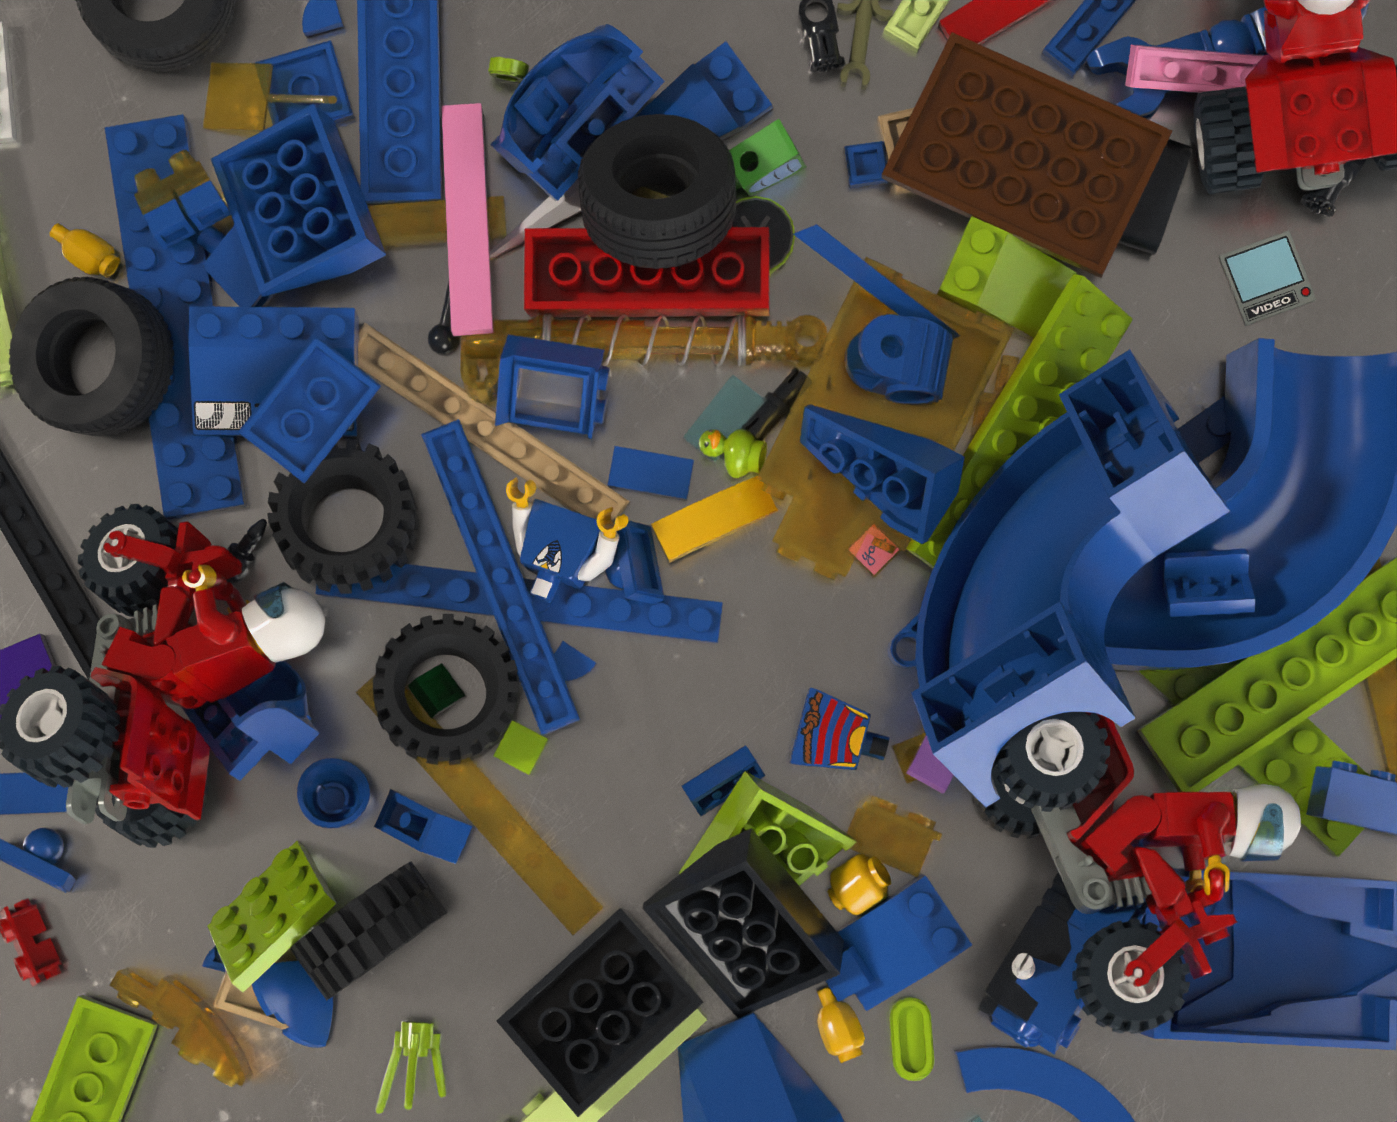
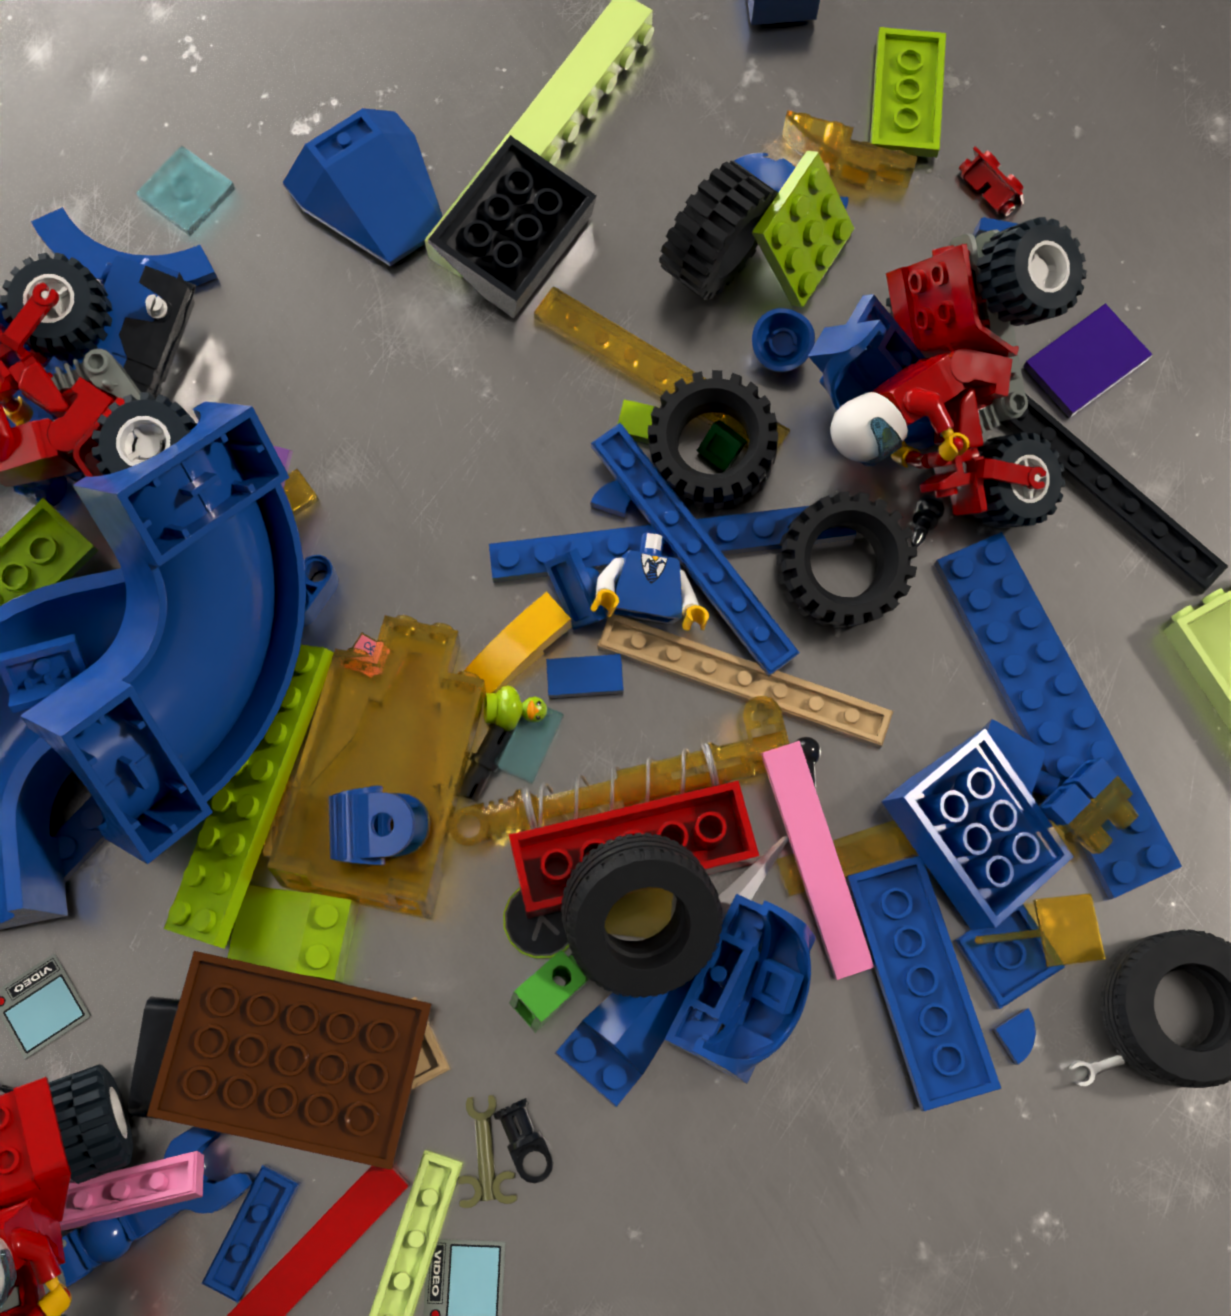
camera: 165 degrees right, 10 degrees down
black tyre [9,276,174,436] -> none
yellow plant [49,223,120,278] -> none
blue slope [188,306,359,437] -> none
blue tile [238,335,381,484] -> none
blue slope [374,789,472,864] -> none
lime plant [376,1021,446,1114] -> none
lime tile [488,57,529,82] -> none
blue window [495,334,610,439] -> none
black slope [642,828,844,1018] -> none
lime wedge [679,771,857,886] -> none
blue piece [682,745,765,817] -> none
torso [789,687,890,770] -> none
blue sticker [793,224,961,339] -> none
blue wedge [800,404,965,544] -> none
yellow plant [817,987,865,1063] -> none
blue tile [826,945,875,1002] -> none
yellow head [828,854,891,915] -> none
blue slope [837,873,972,1011] -> none
blue tile [843,141,889,188] -> none
clear yellow bracket [846,796,942,878] -> none
lime tile [889,996,934,1081] -> none

